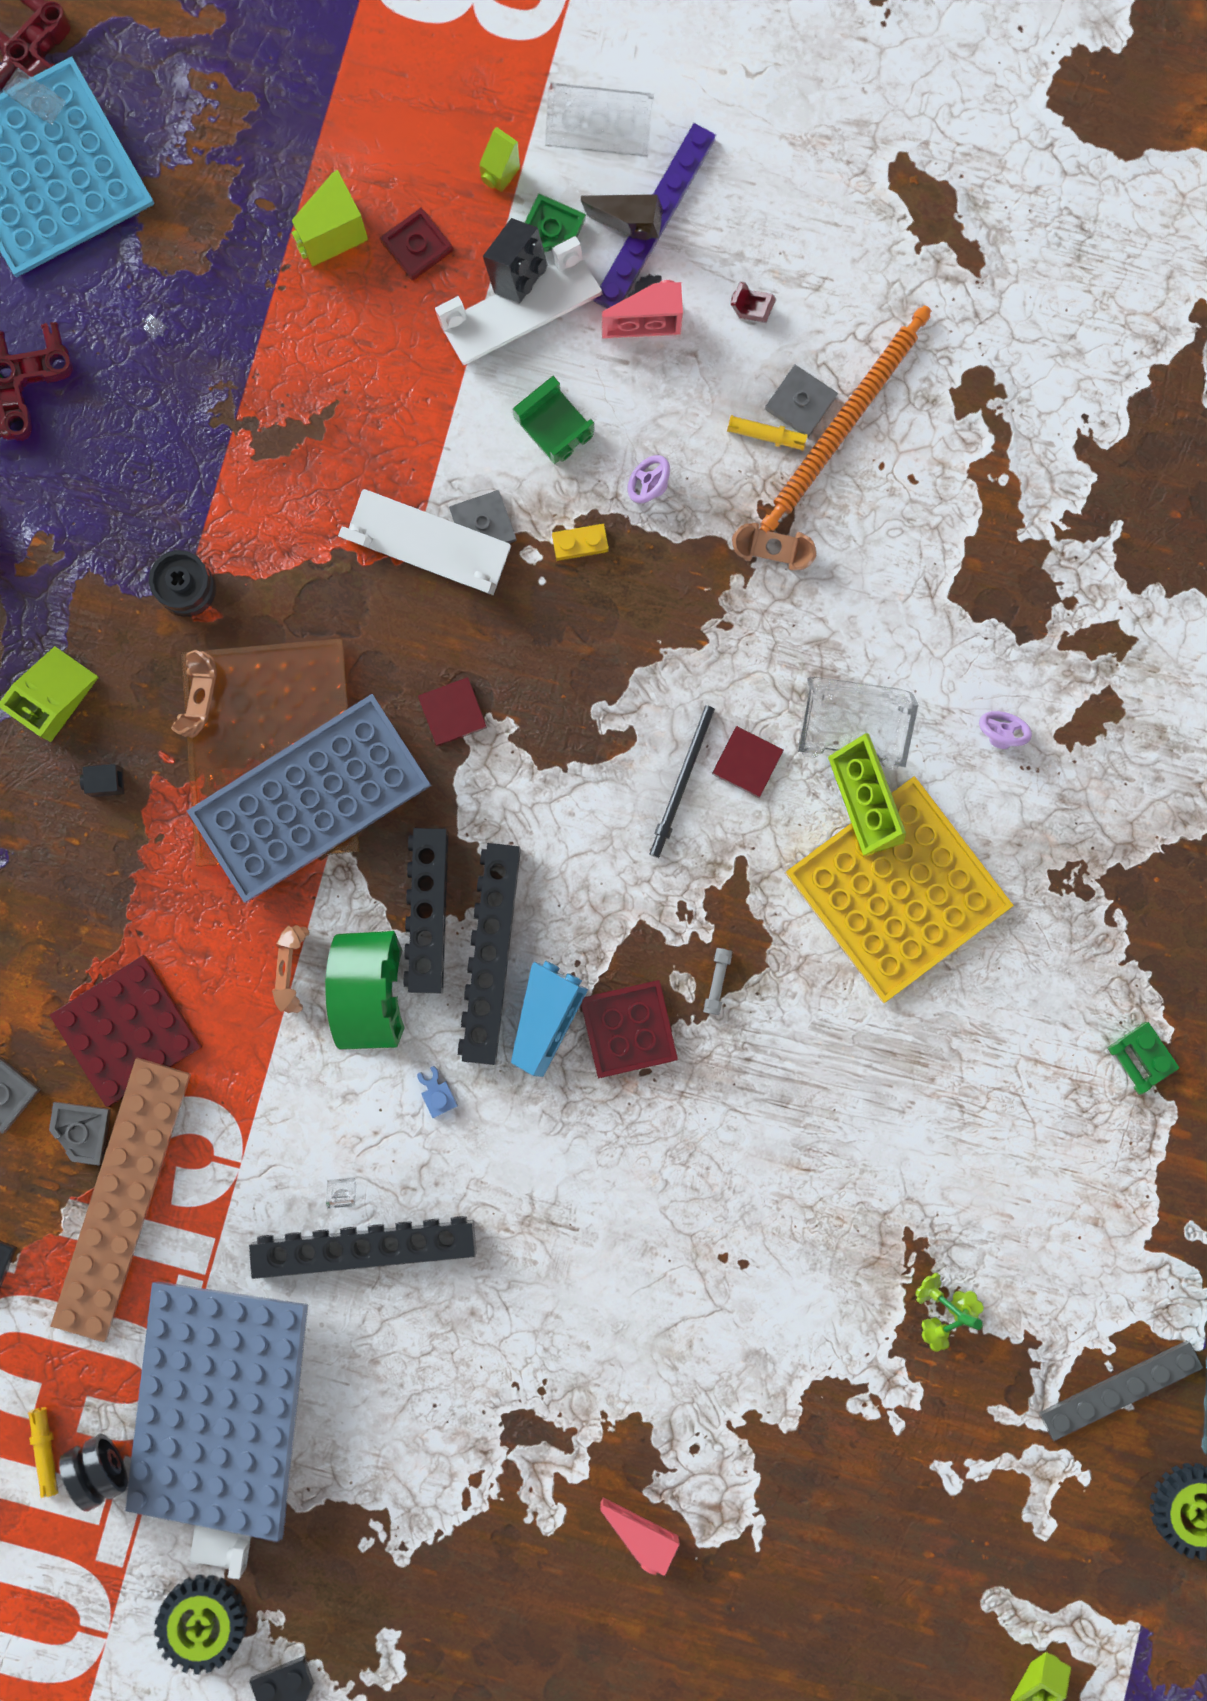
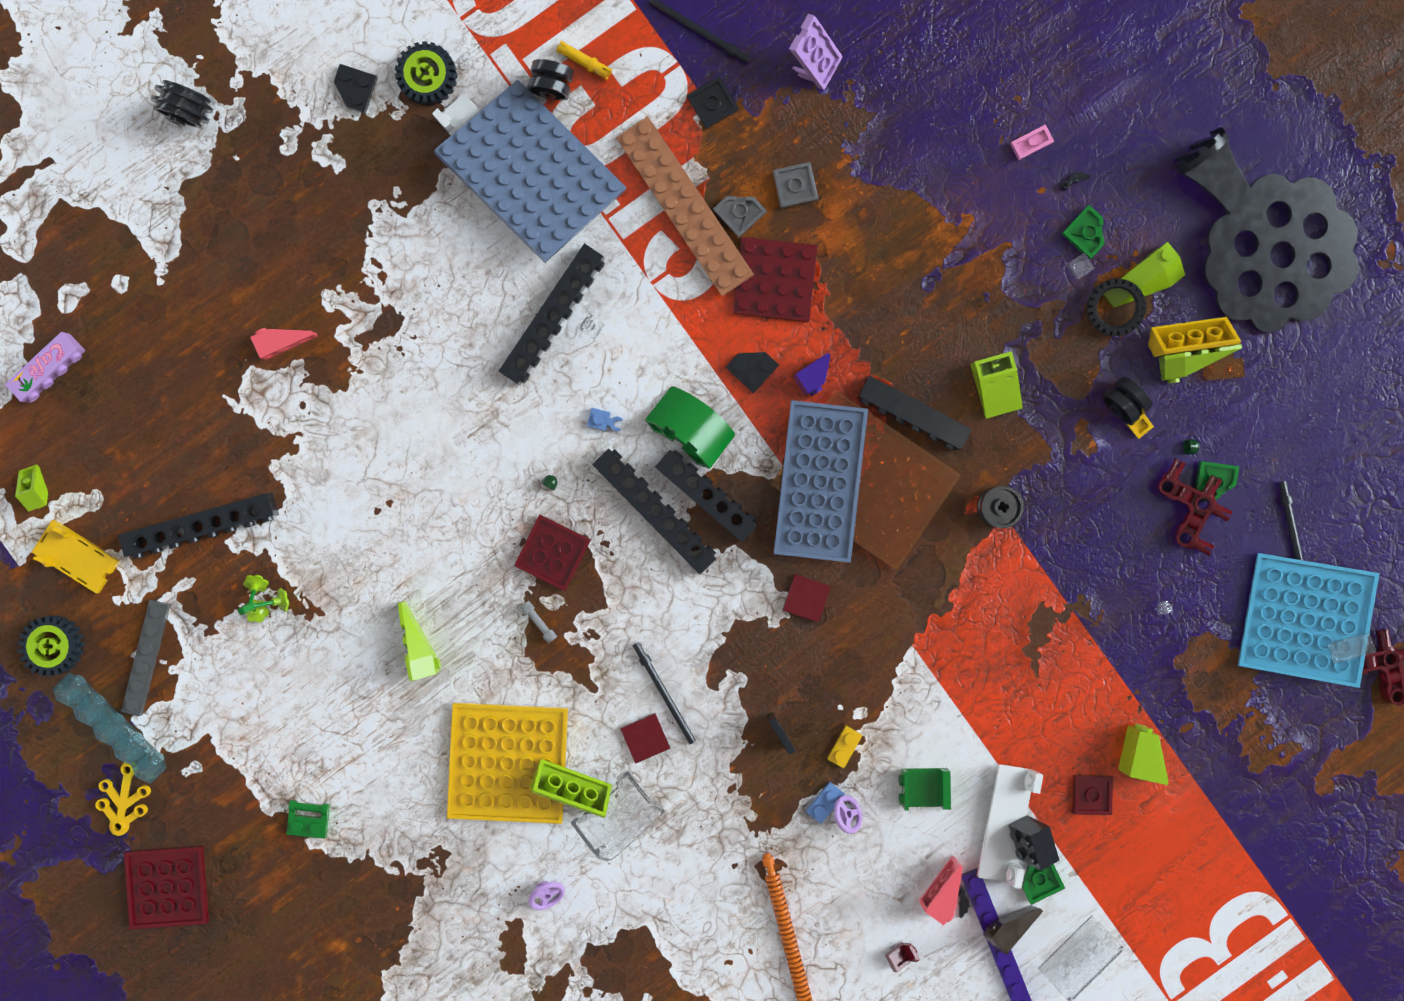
camera: 130 degrees right, 5 degrees up
black brick [80,764,125,797] -> none
nougat piece [171,650,217,738] -> none
nougat piece [272,925,310,1014] -> none
white bracket [338,489,511,595] -> none
flat silver plate [449,490,517,543] -> none
lime slope [479,127,520,192] -> none
dark azure slope [511,961,588,1077] -> none
yellow pin [727,415,808,451] -> none
nougat piece [732,523,817,570] -> none
flat silver plate [765,364,838,438] -> none
none -> yellow piece [31,520,120,594]
none -> black brick [118,493,279,560]
none -> lime wedge [398,601,441,681]
none -> dark green hinge [541,475,558,491]
none -> black plate [725,352,779,393]
none -> black tile [767,712,796,754]
none -> dark purple slope [793,353,830,397]
none -> medium blue plate [806,781,845,824]
none -> black brick [857,376,972,451]

